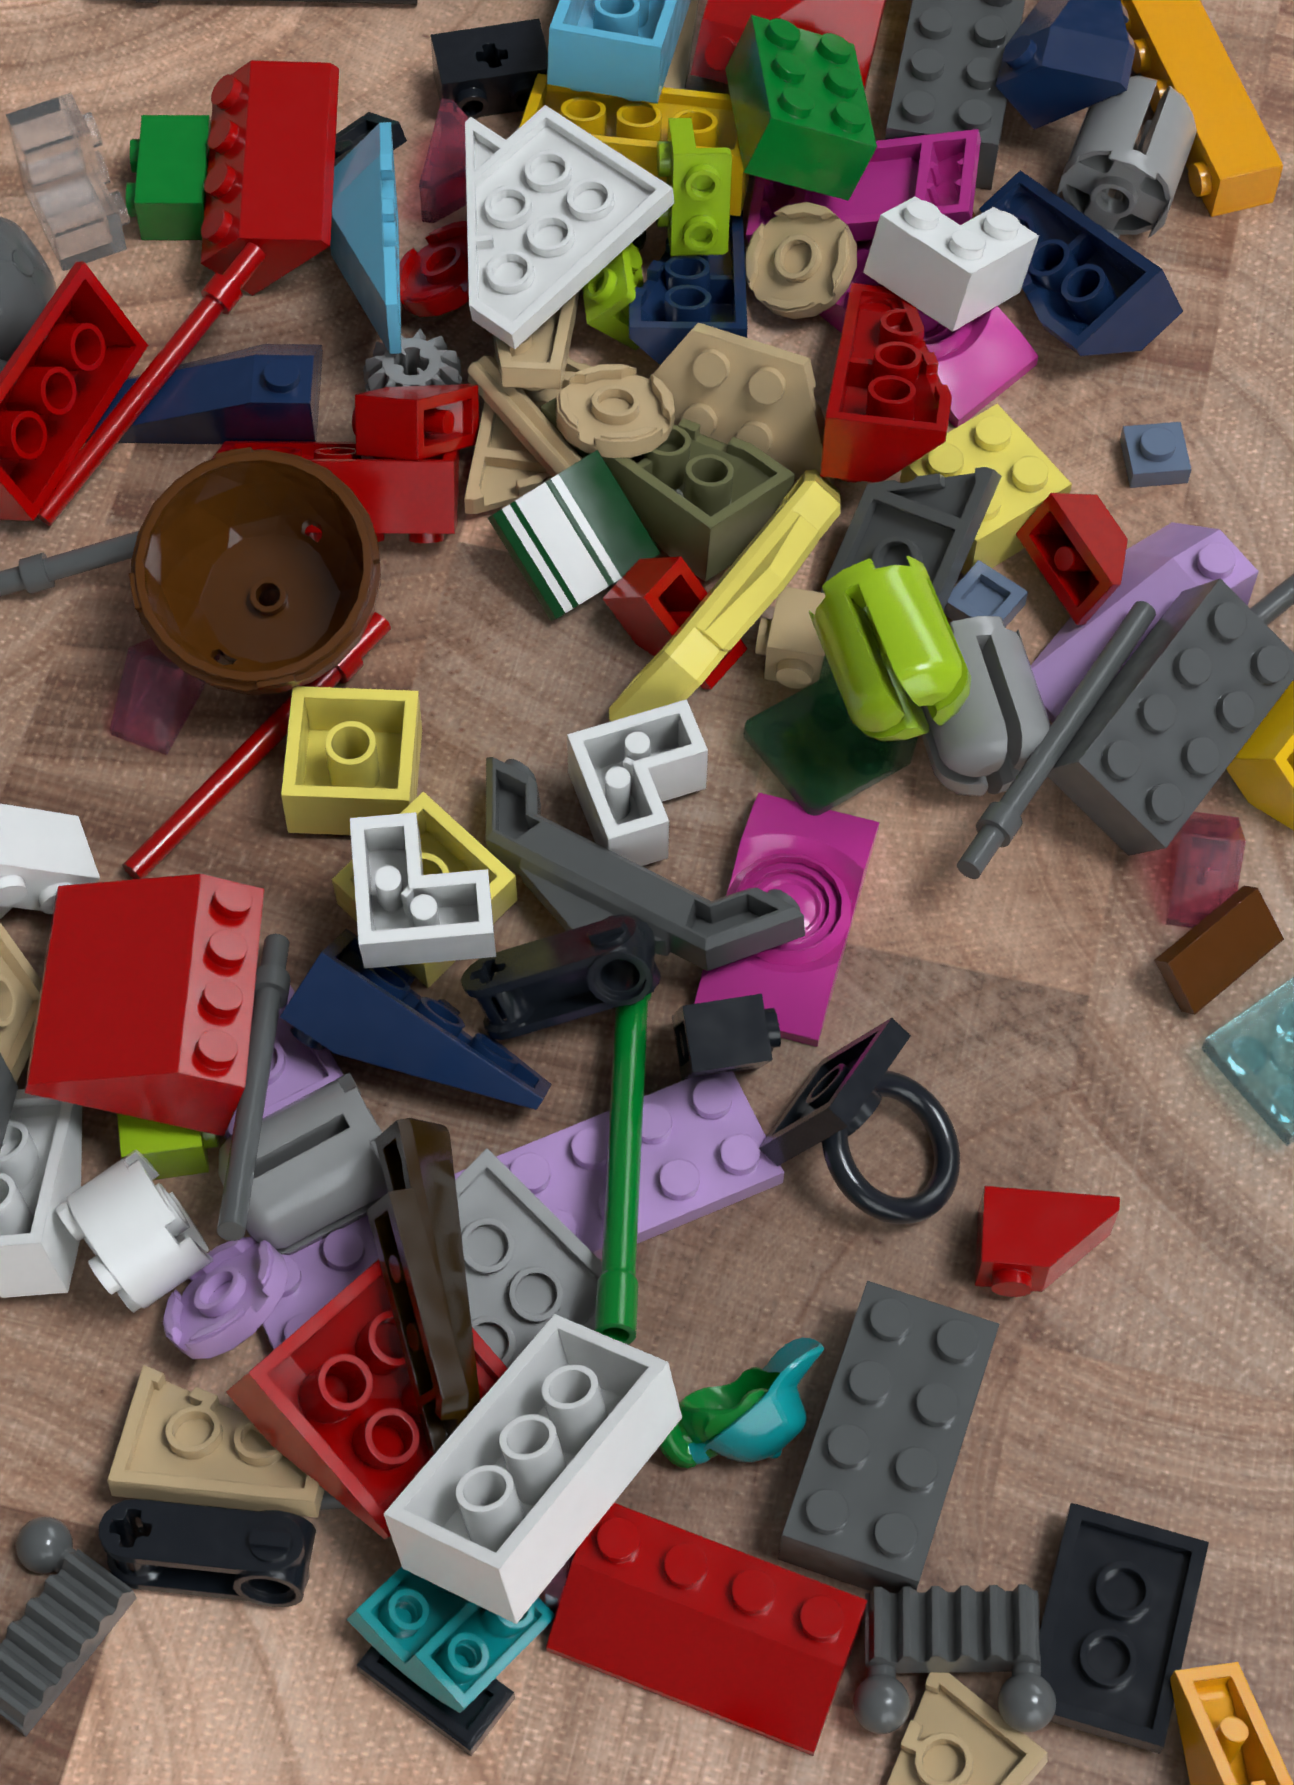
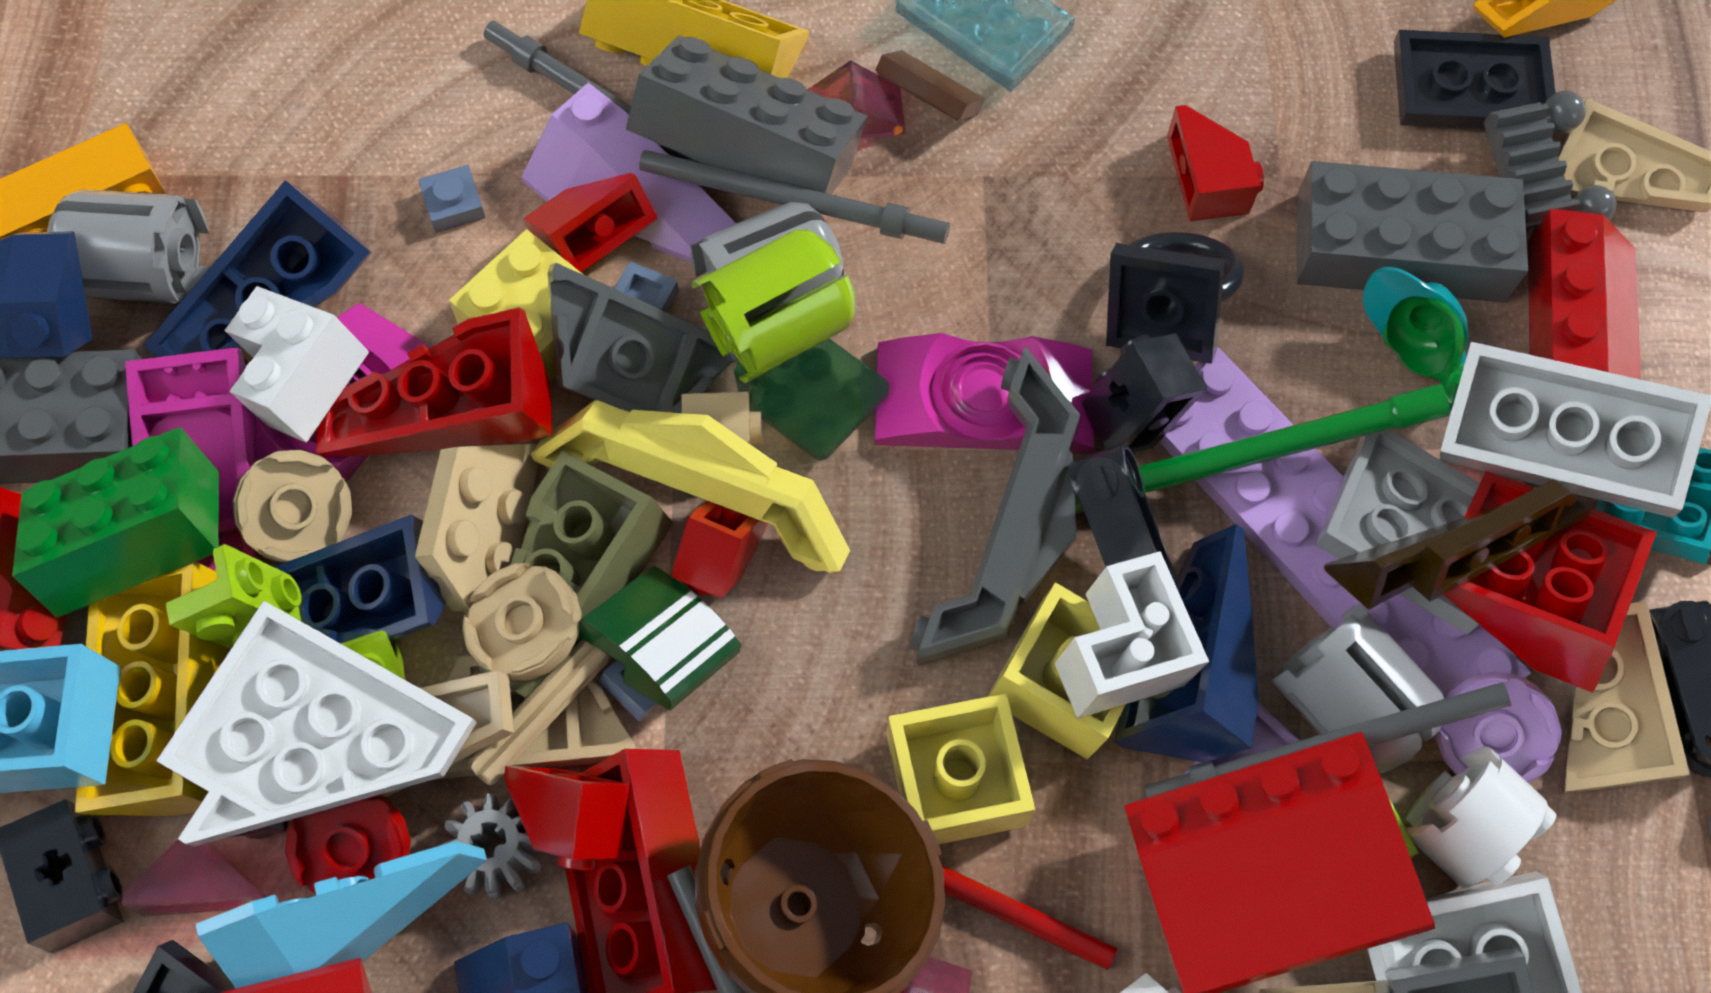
camera: 105 degrees left, 5 degrees up
white brick [567,699,708,866] -> none

